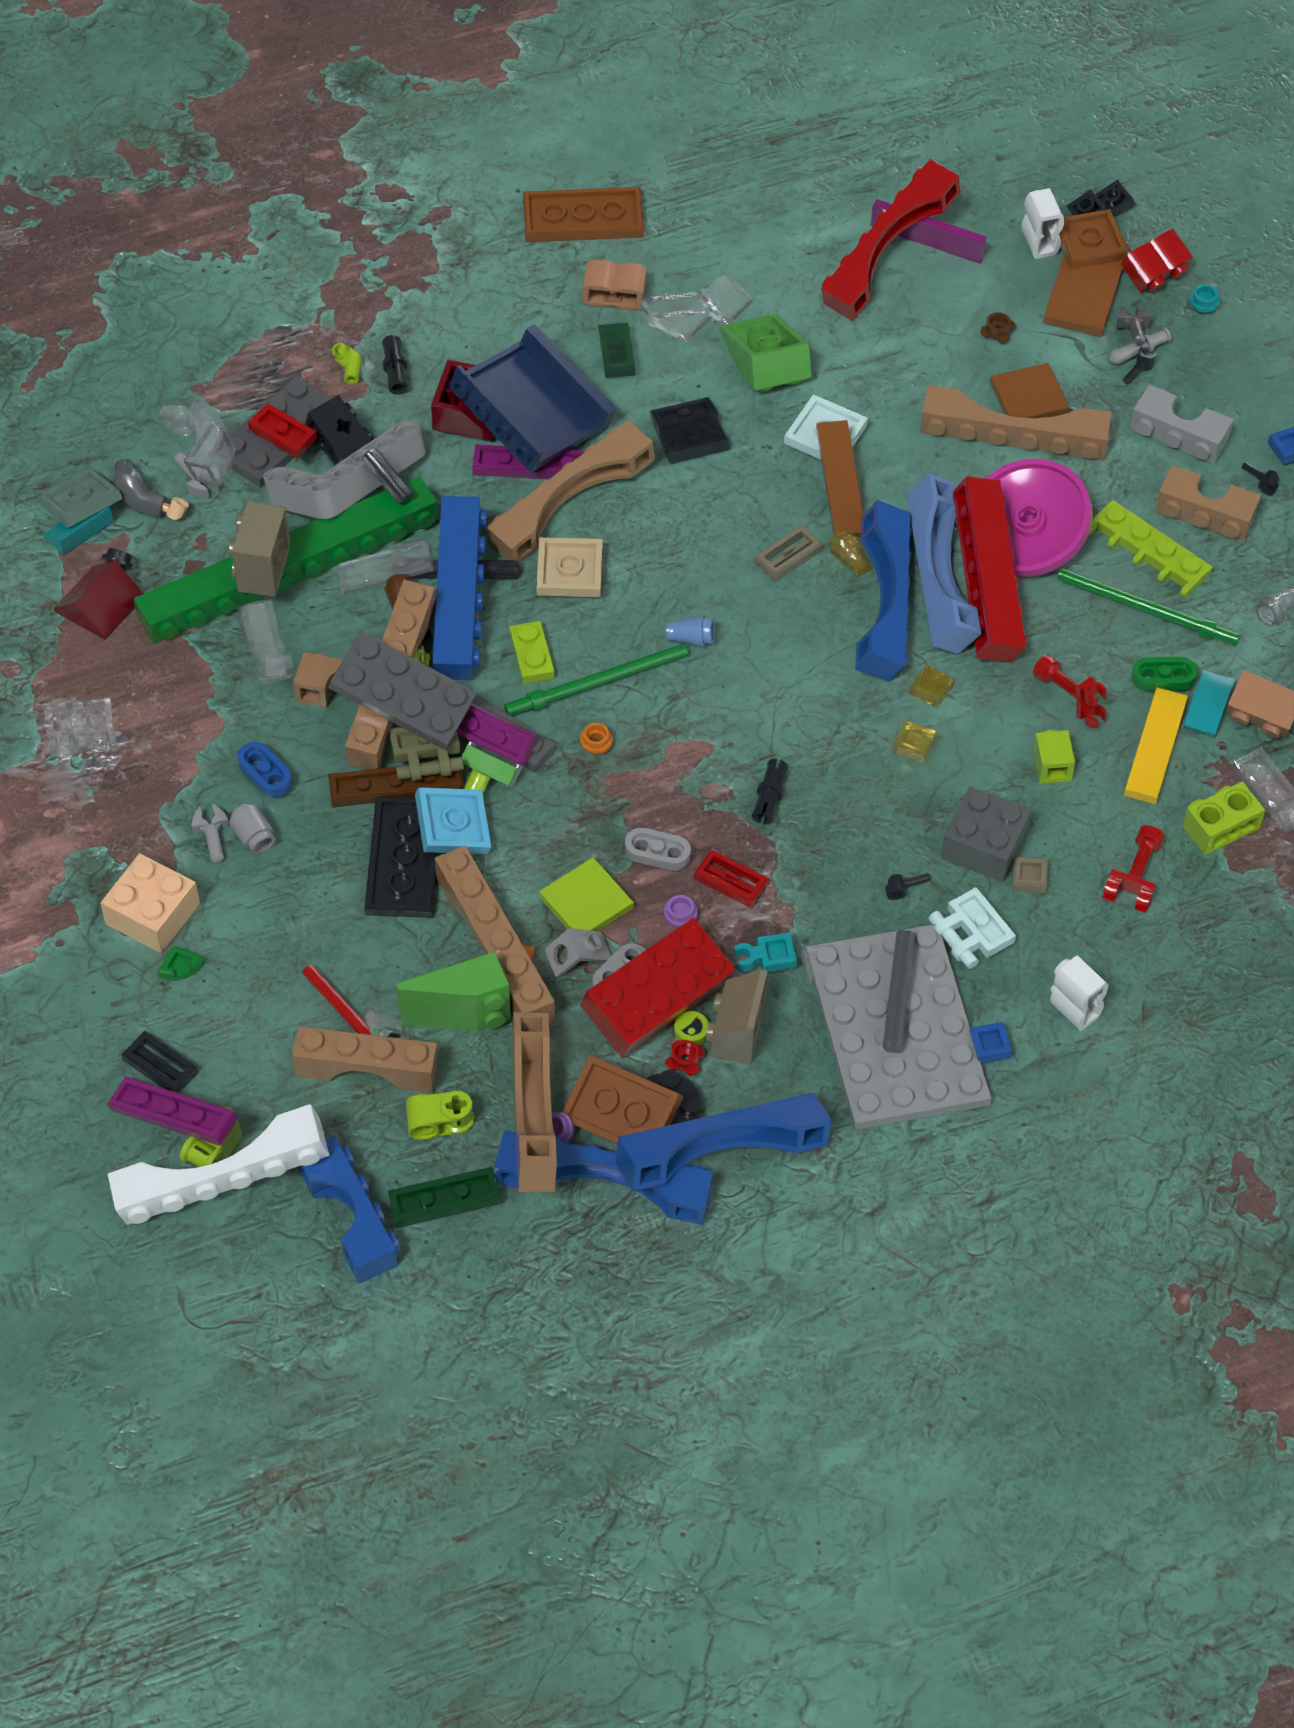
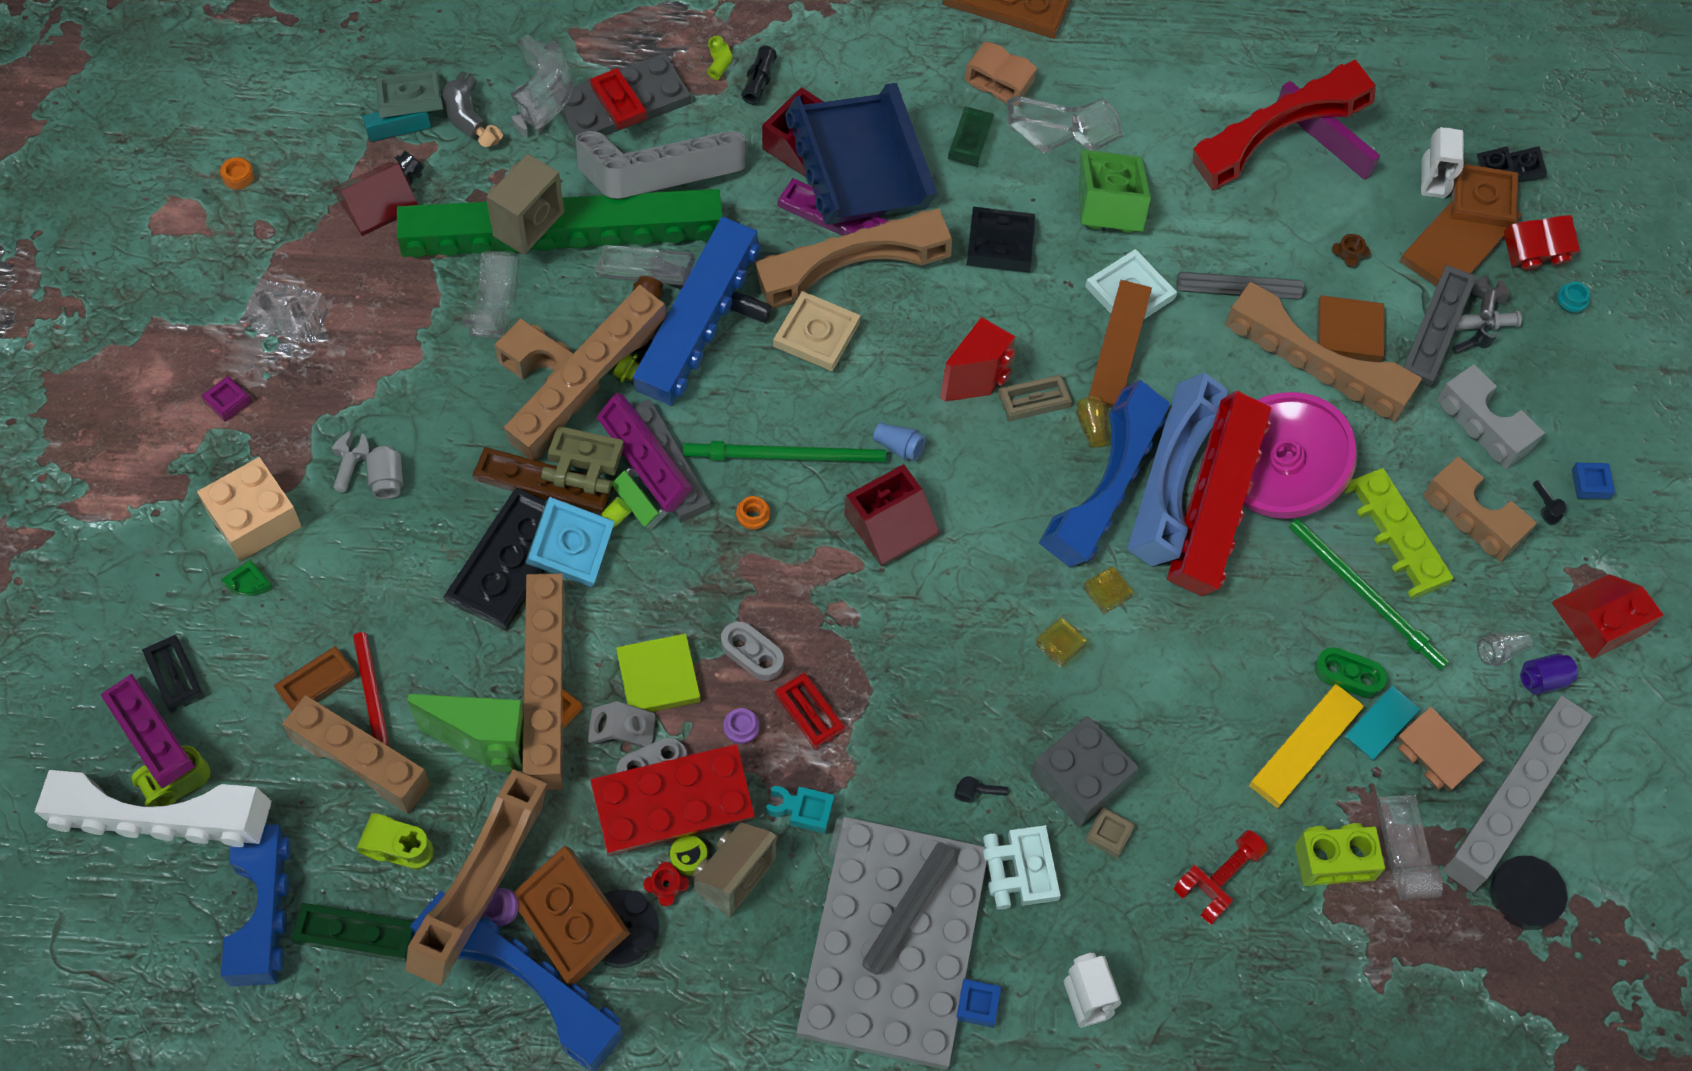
camera: 20 degrees right, 5 degrees up
blue plate [238,742,292,797] -> none
black brick [305,395,374,466] -> none
dark grey plate [328,630,477,750] -> none
black axle [362,448,413,504] -> none
clear plate [364,1008,410,1039] -> none
lime plate [509,621,555,685] -> none
blue arch [616,1093,831,1191] -> none
black pin [752,758,788,824] -> none
lime brick [1032,730,1075,784] -> none
red bar [1033,655,1106,728] -> none
none -> magenta tile [201,376,252,422]
none -> dark orange tile [273,645,357,712]
none -> dark red slope [844,464,939,567]
none -> red slope [940,317,1016,402]
none -> dark grey axle [1176,272,1304,299]
none -> dark grey plate [1403,265,1477,387]

